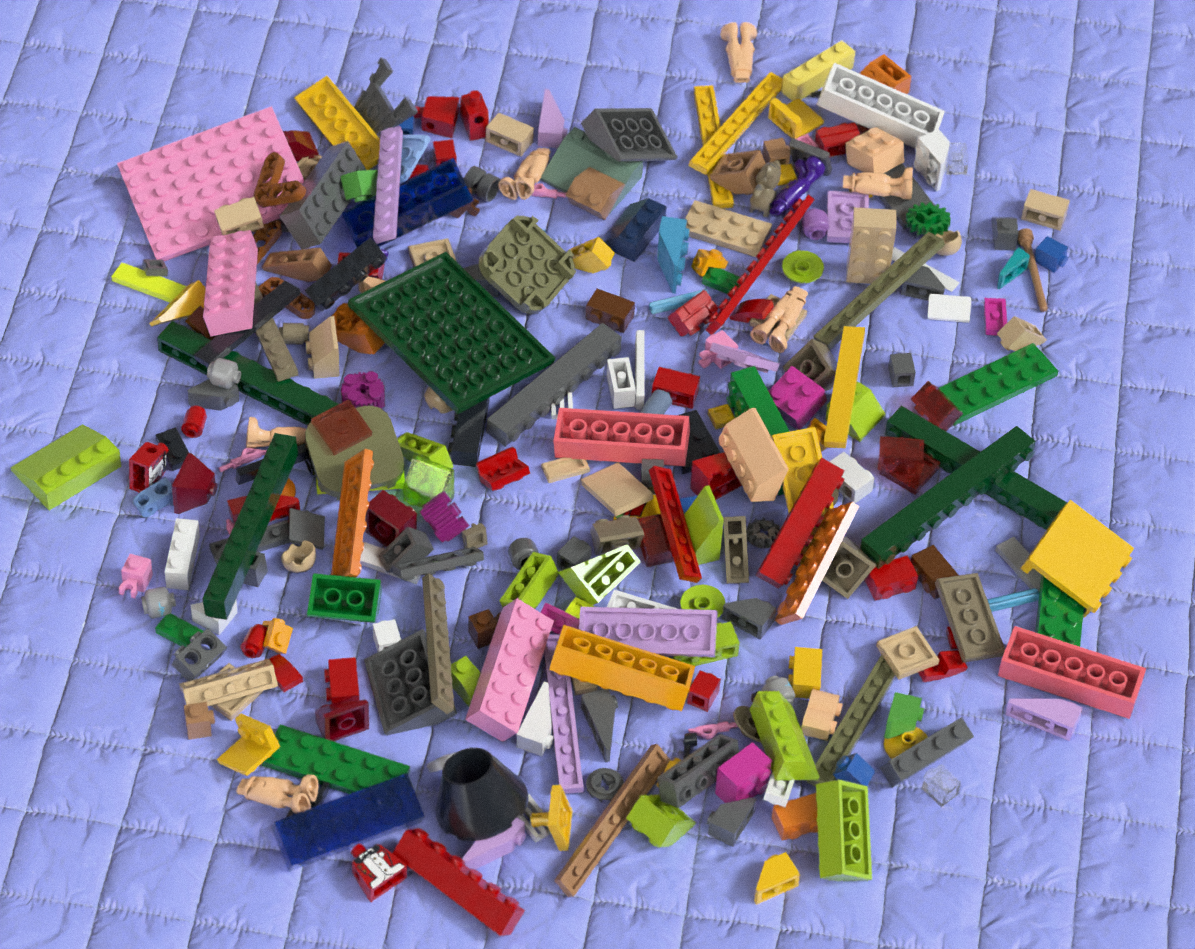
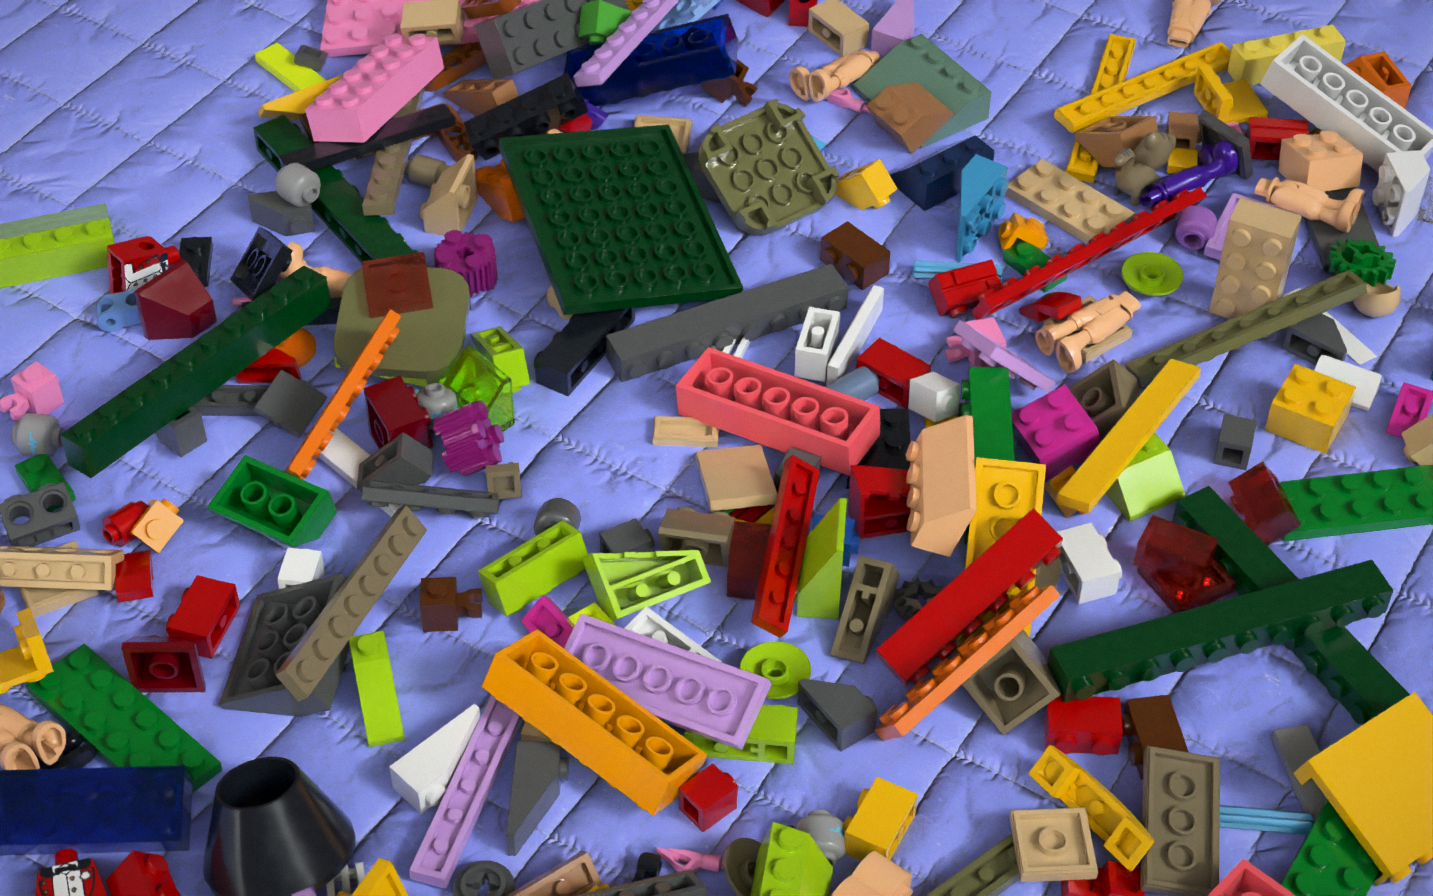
camera: 25 degrees right, 5 degrees down
white brick [165,518,200,590] -> none
red brick [181,405,207,438] -> none
white slope [191,601,237,635] -> none
tan hair [281,540,316,573] -> none
red brick [433,139,457,173] -> none
dark grey wheel [462,166,500,202] -> none
bright pink brick [465,598,554,742] -> none
red bracket [476,447,530,491] -> none
dark grey slope [581,108,678,162] -> none
none -> black plate [230,226,293,301]
none -> light grey head [416,383,457,434]
none -> white brick [908,371,960,422]
none -> yellow slope [1028,745,1155,871]
none -> yellow brick [1265,364,1356,454]

